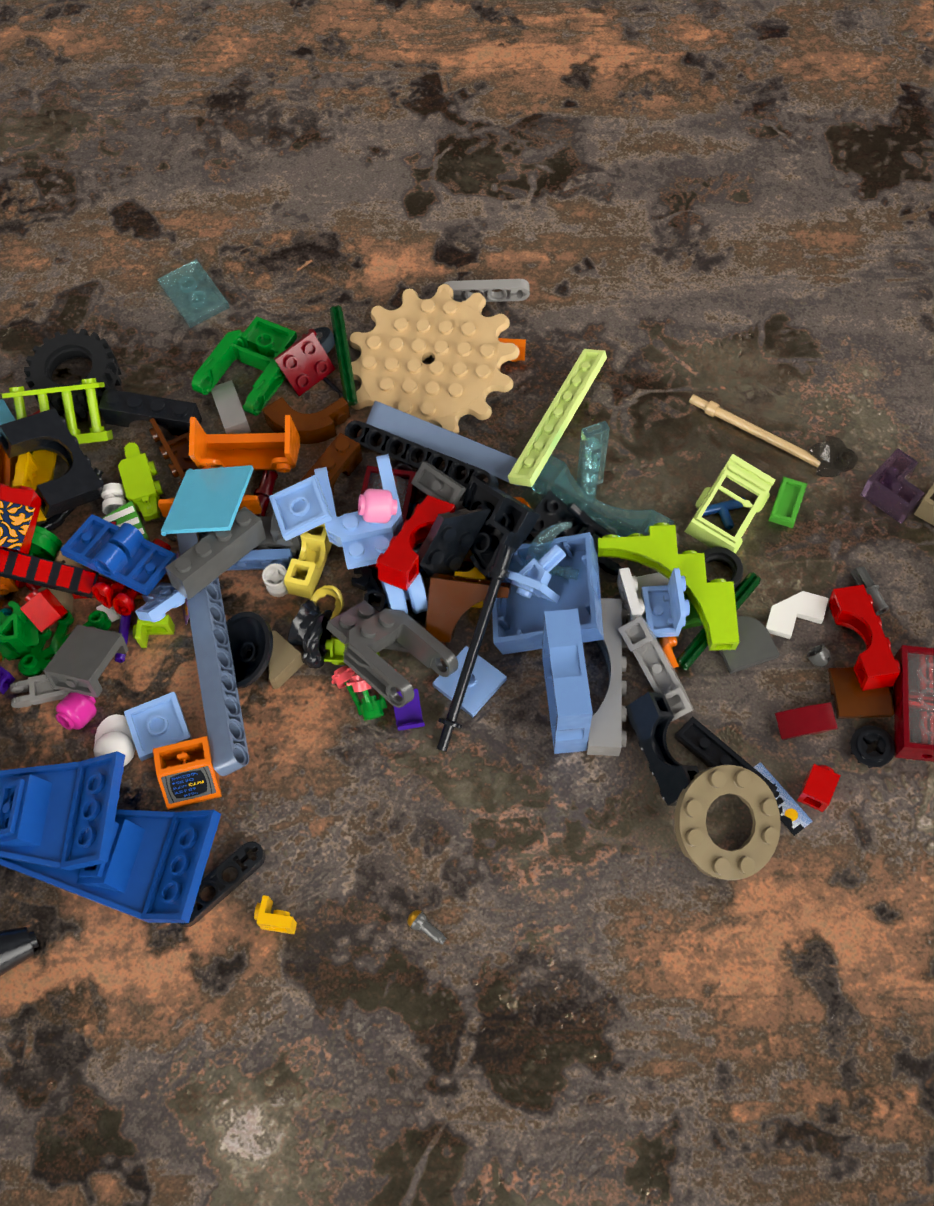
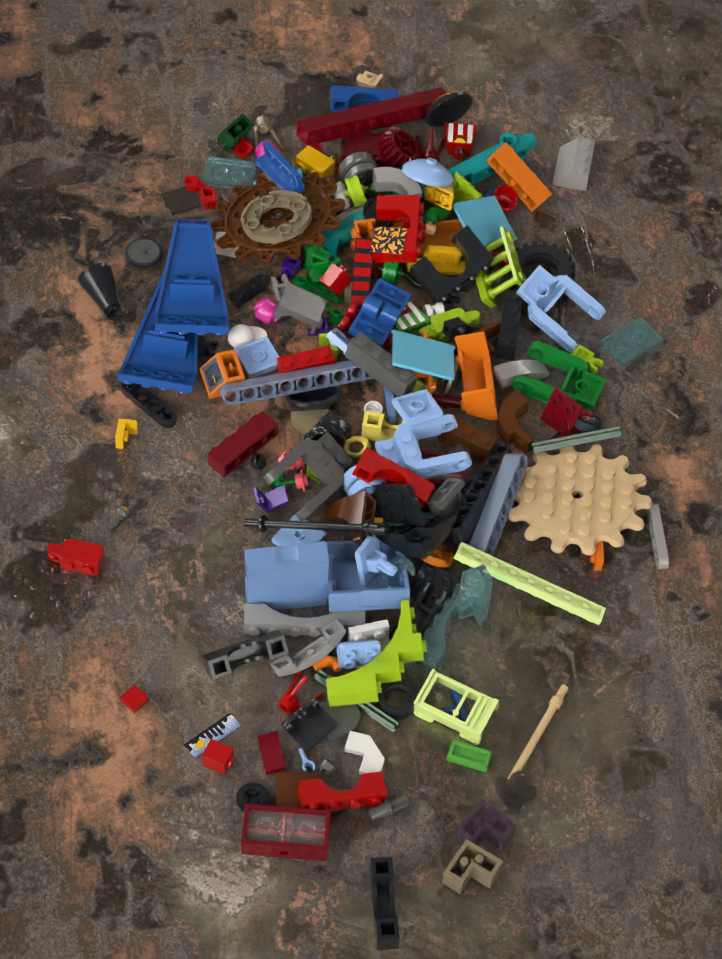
camera: 80 degrees right, 10 degrees down
bright pink head [358,488,397,524] -> none
black tile [674,716,777,794] -> none
dark tan plate [674,765,781,880] -> none
none -> red hinge [47,539,105,576]
none -> red tile [119,685,149,713]
none -> dark red brick [208,411,278,478]
none -> black hinge [228,275,265,308]
none -> black hinge [251,453,266,470]
none -> red brick [277,345,335,385]
none -> red plant [278,671,323,715]
none -> black hinge [281,697,338,752]
none -> light blue hand [298,748,315,772]
none -> black piece [442,317,480,339]
none -> light blue plate [516,265,606,353]
none -> lime plate [571,345,604,374]

